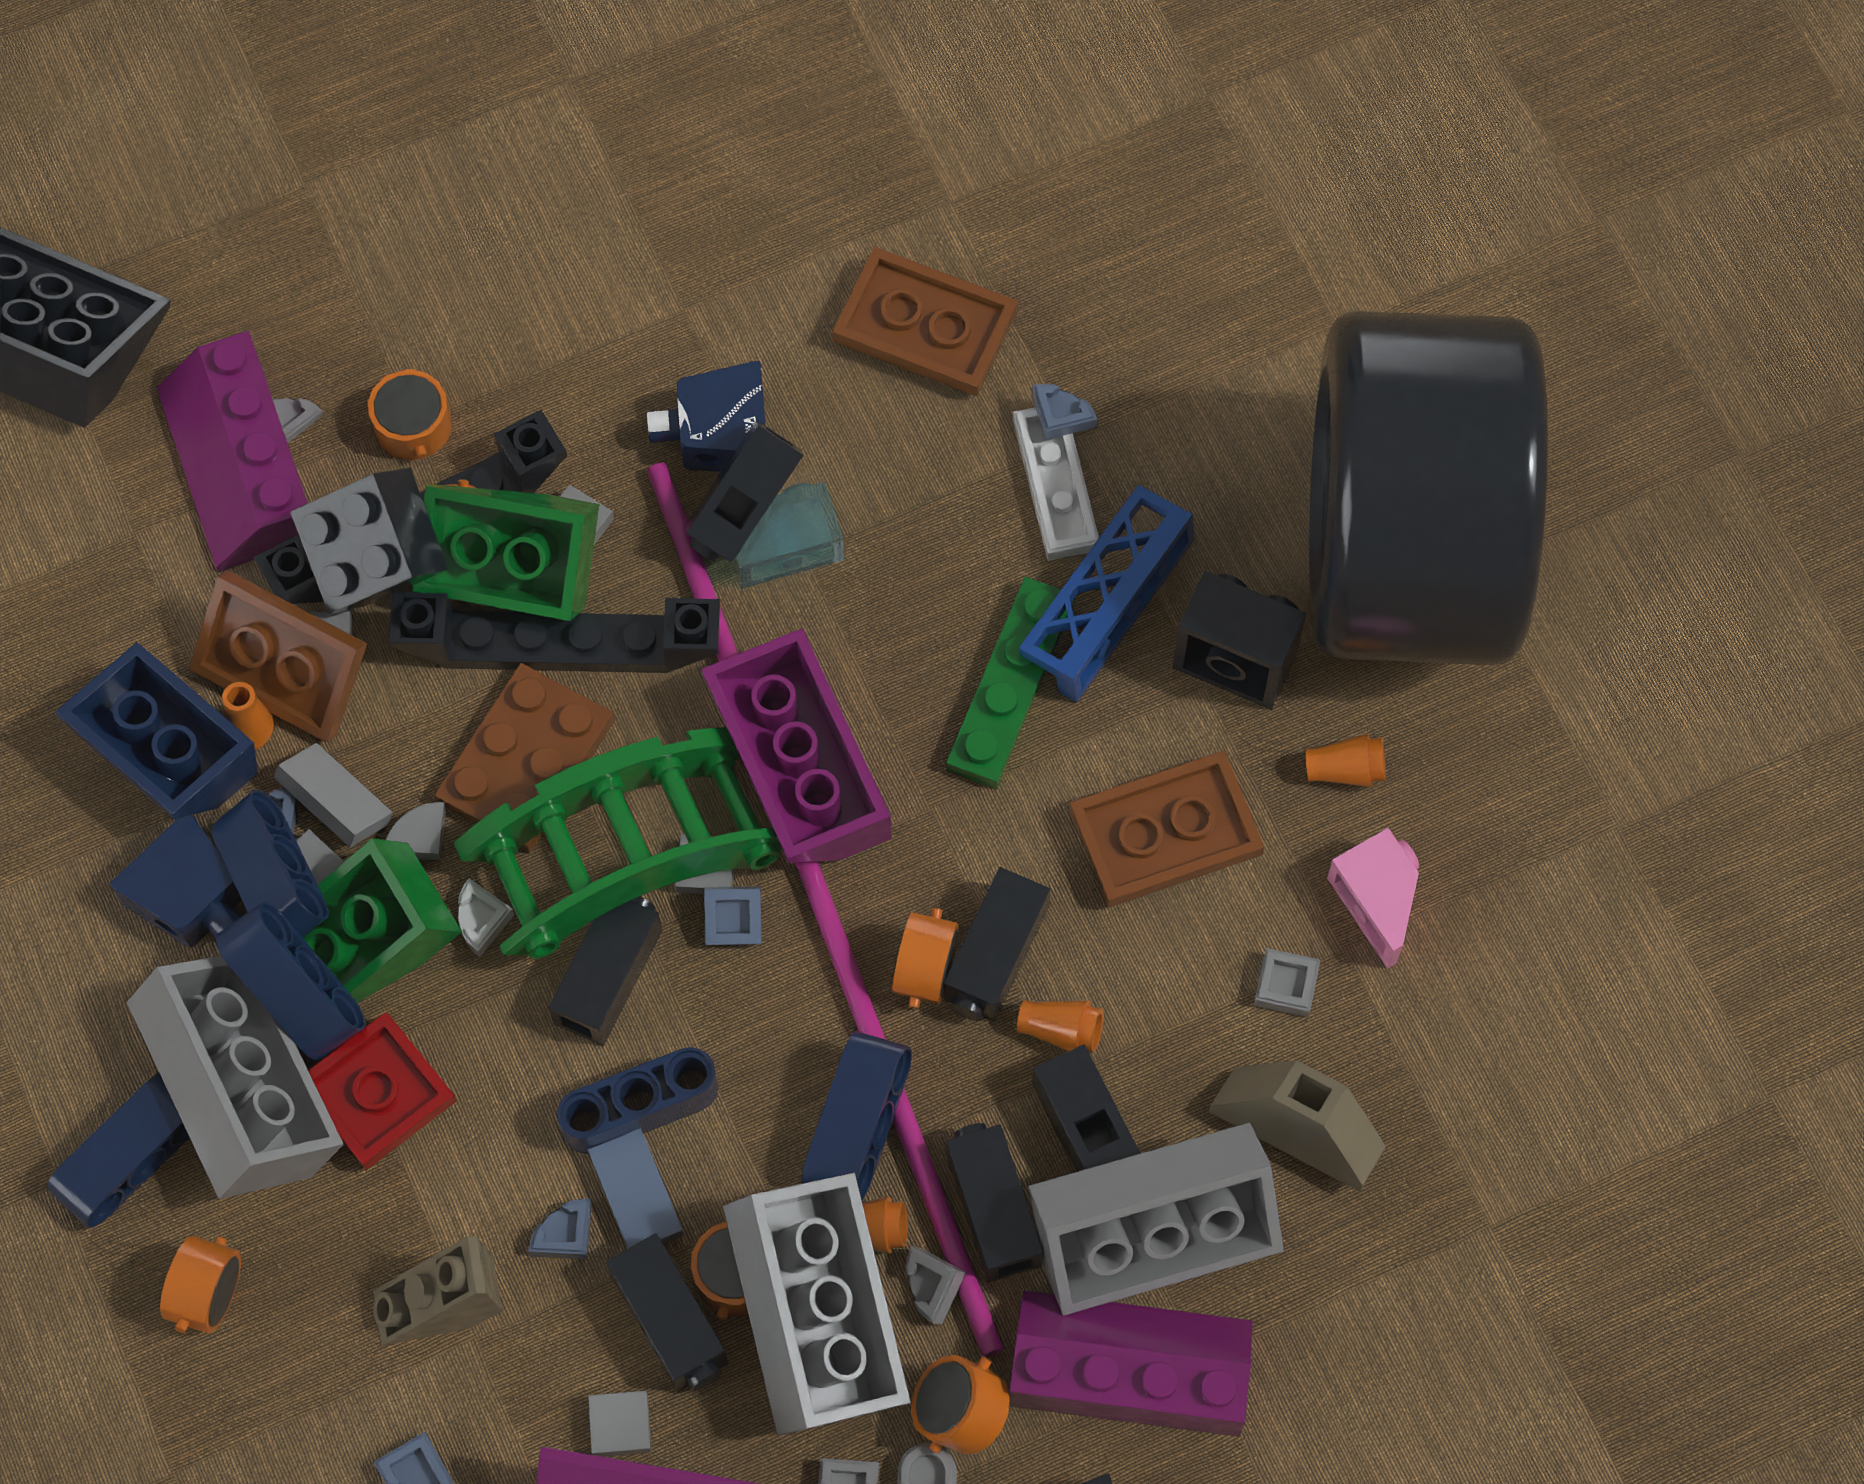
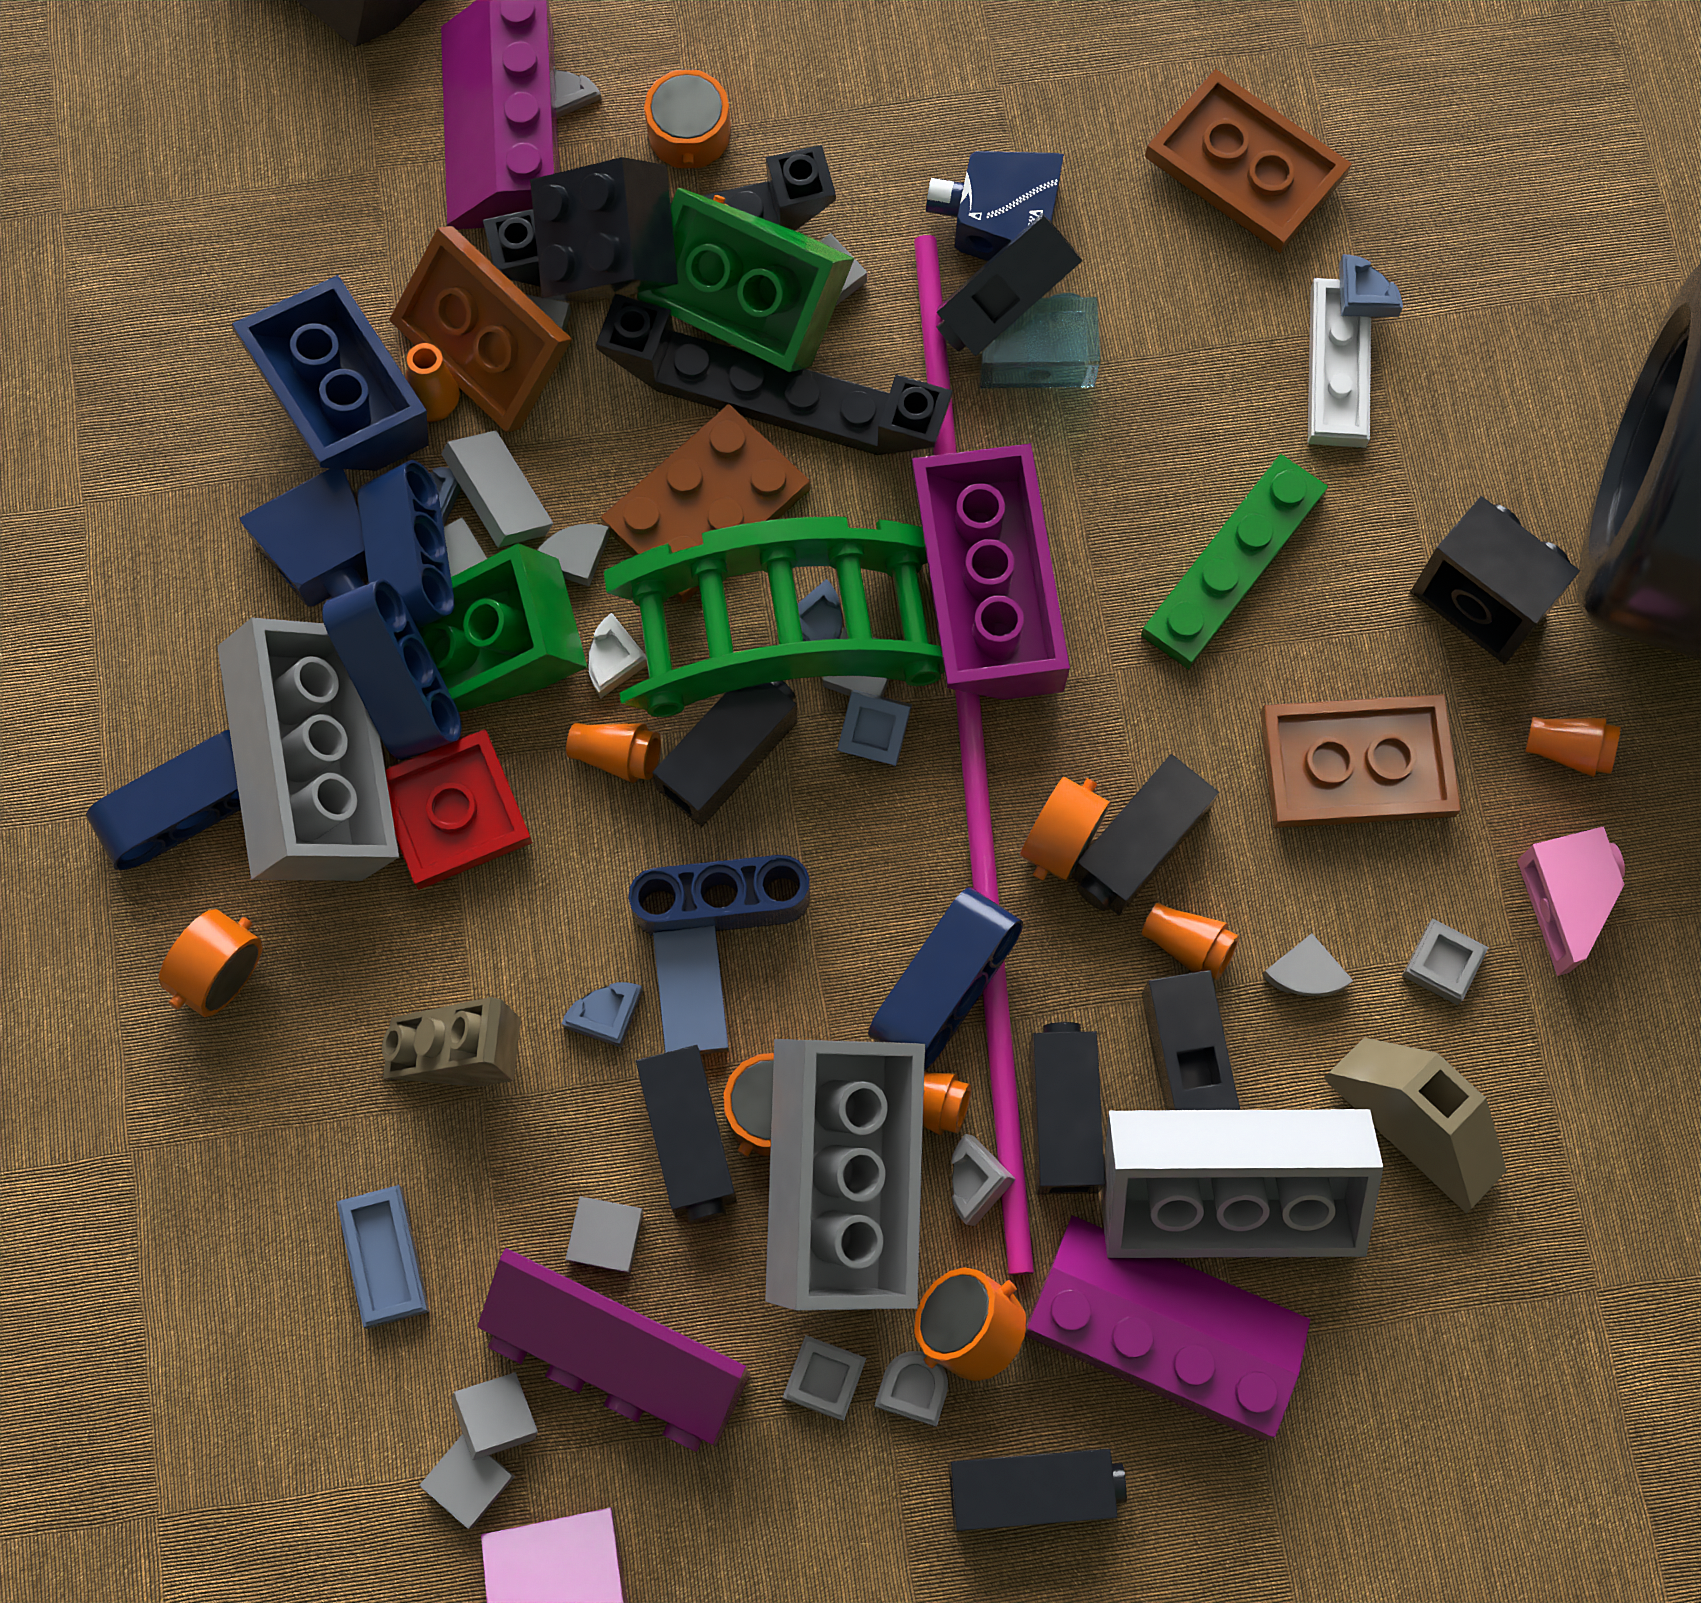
camera: 15 degrees right, 5 degrees up
blue fence [1019,484,1195,703] -> none
none -> orange cone [566,723,661,783]
none -> sand blue tile [798,579,842,641]
none -> light grey tile [1262,933,1353,997]

